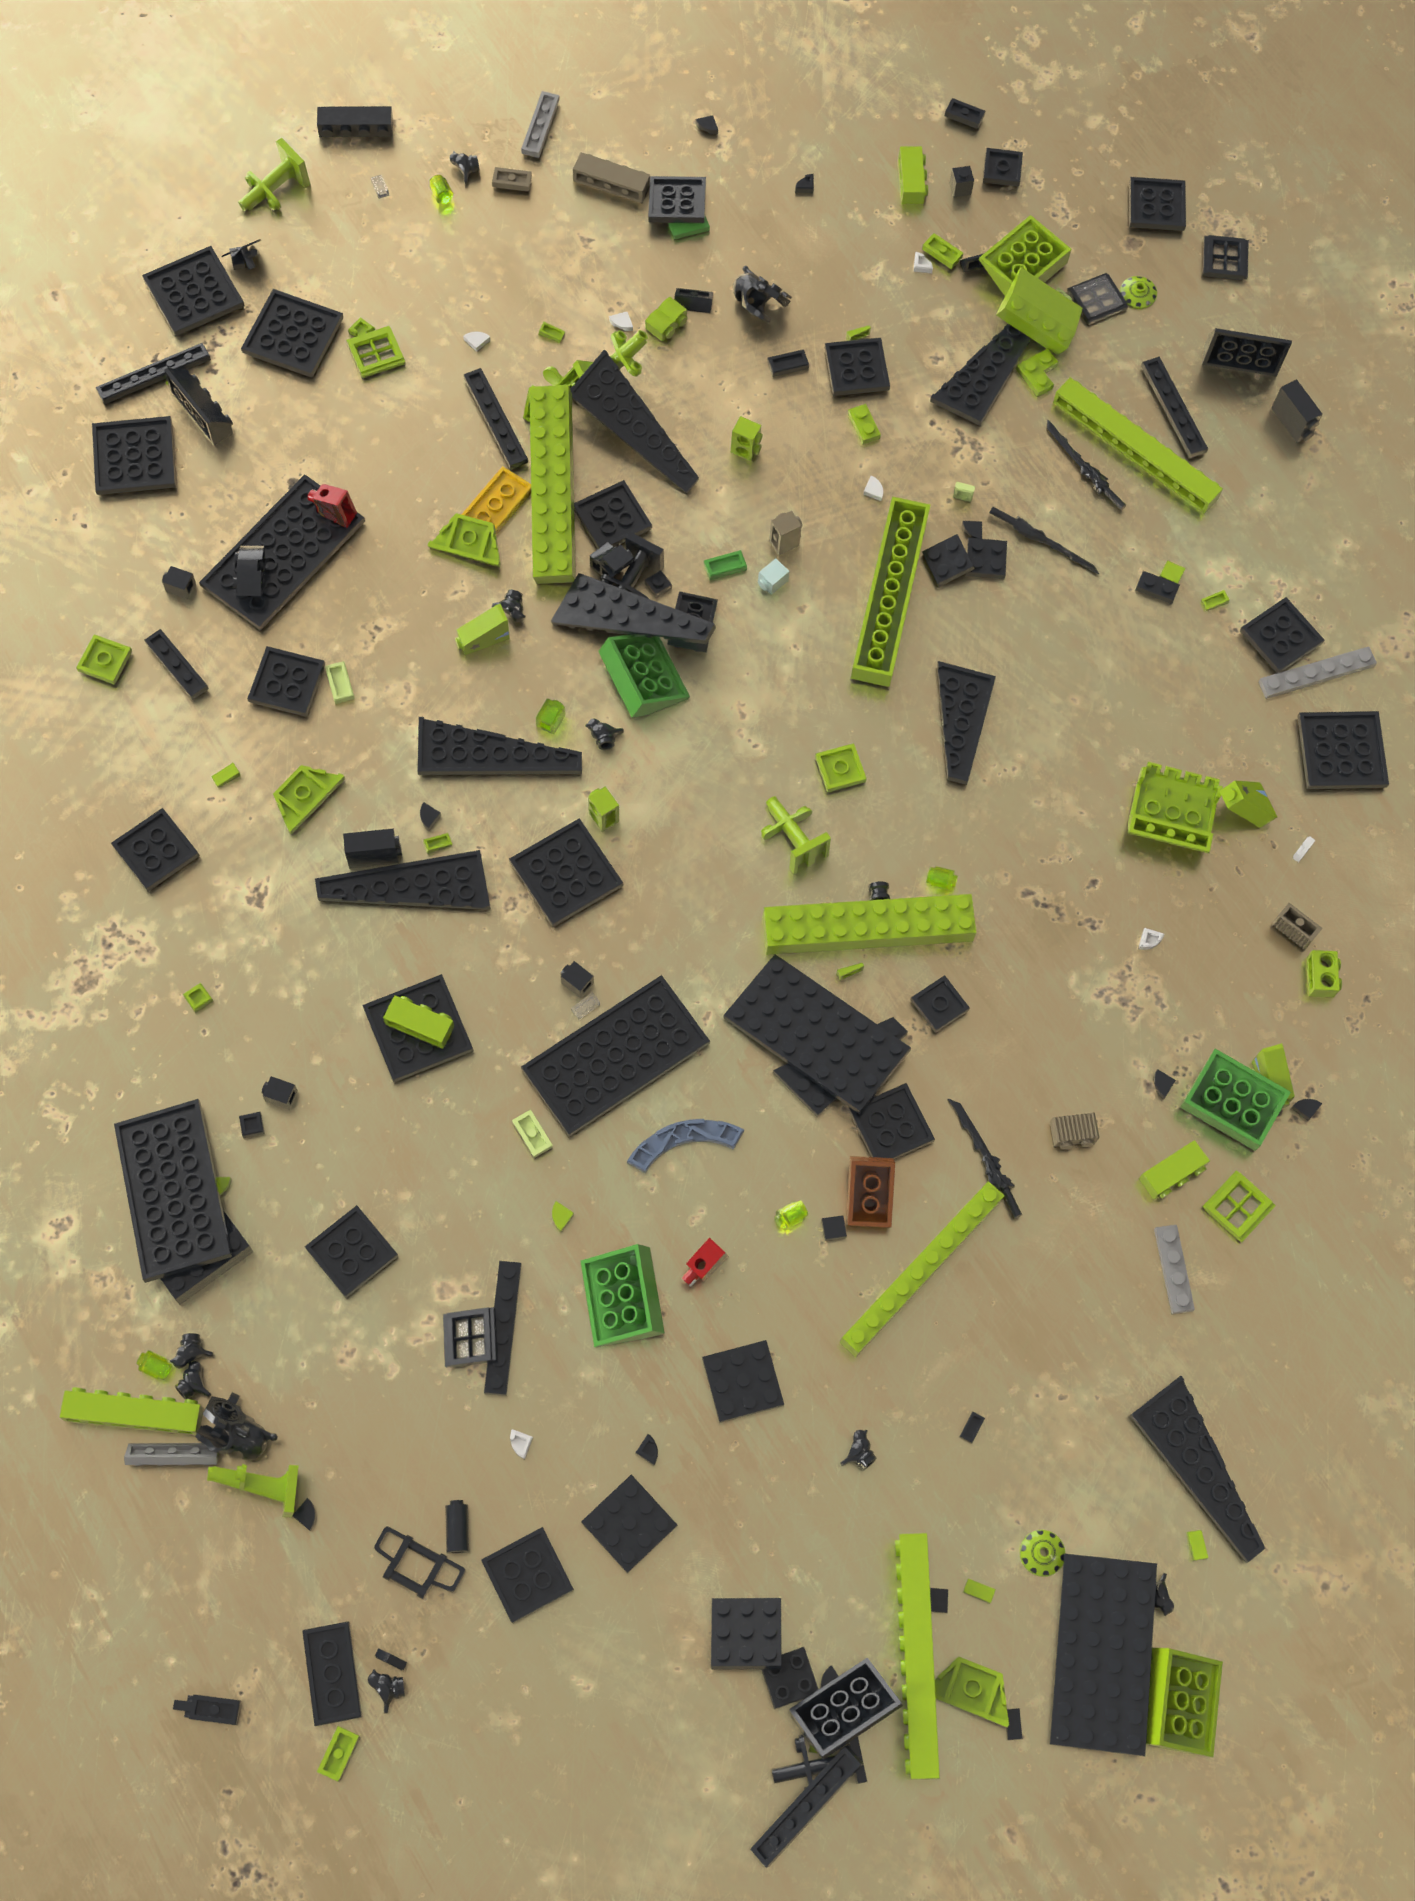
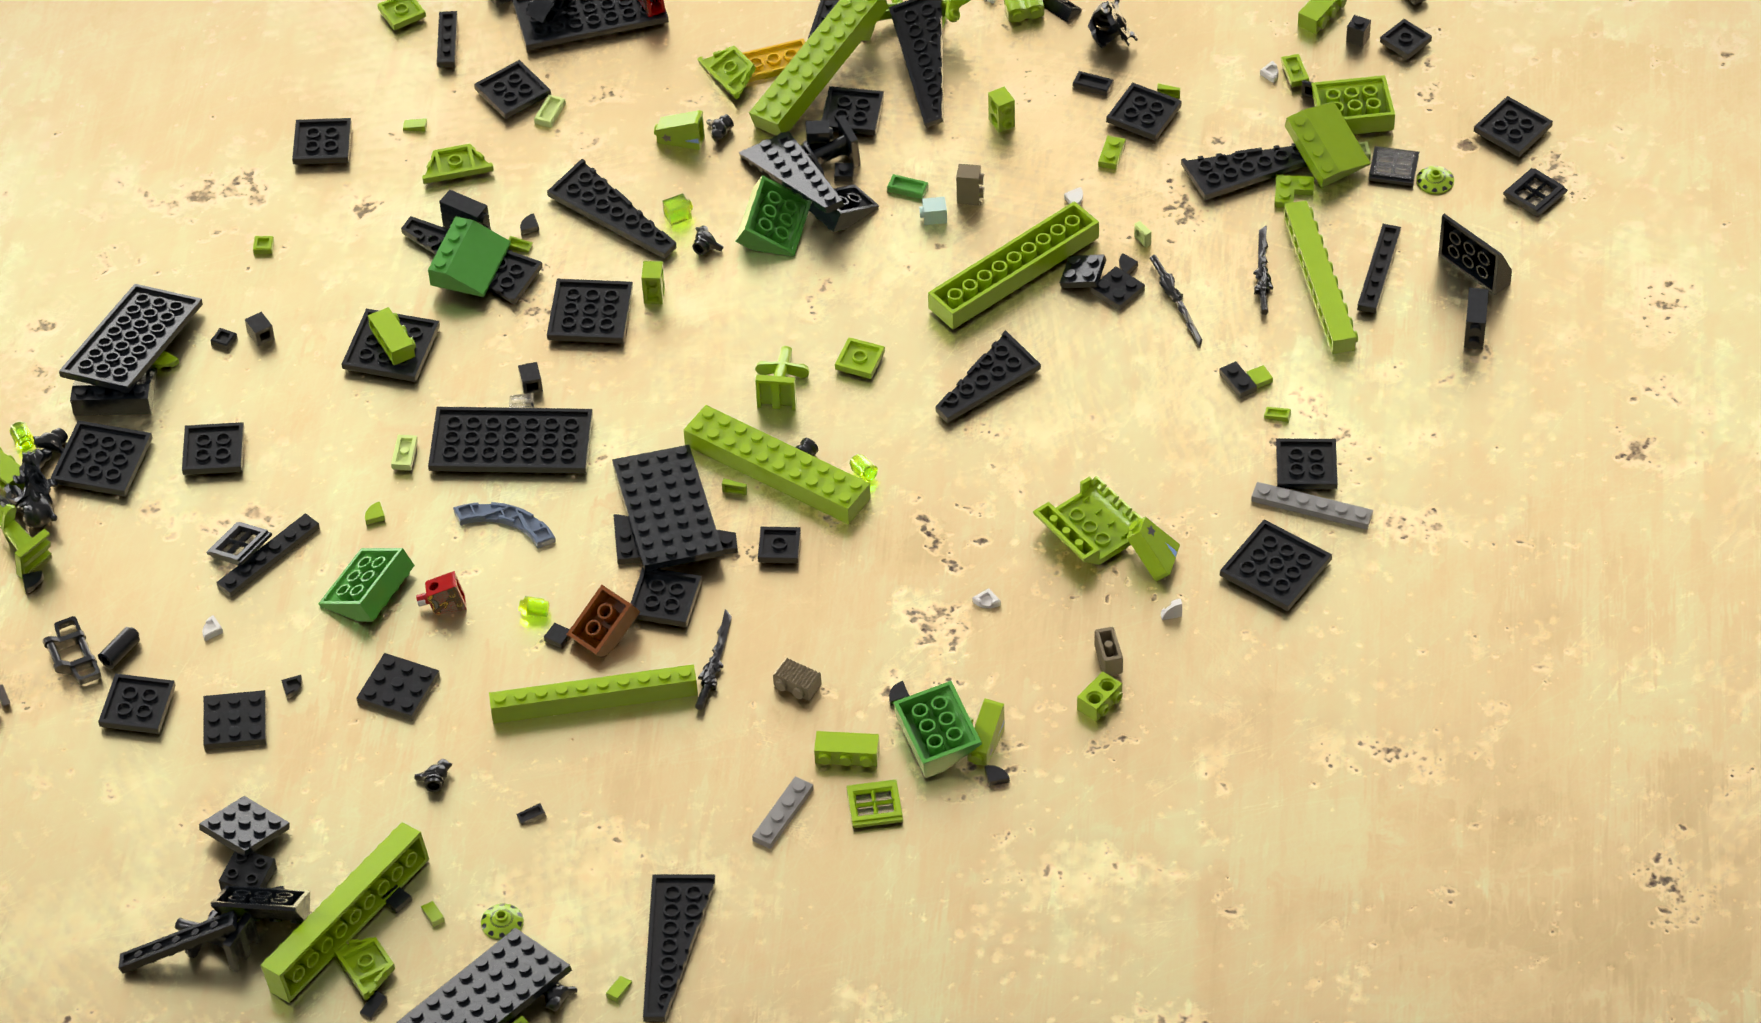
camera: 45 degrees right, 20 degrees down
none -> black plate [50,420,153,496]
none -> bright green slope [428,216,511,297]

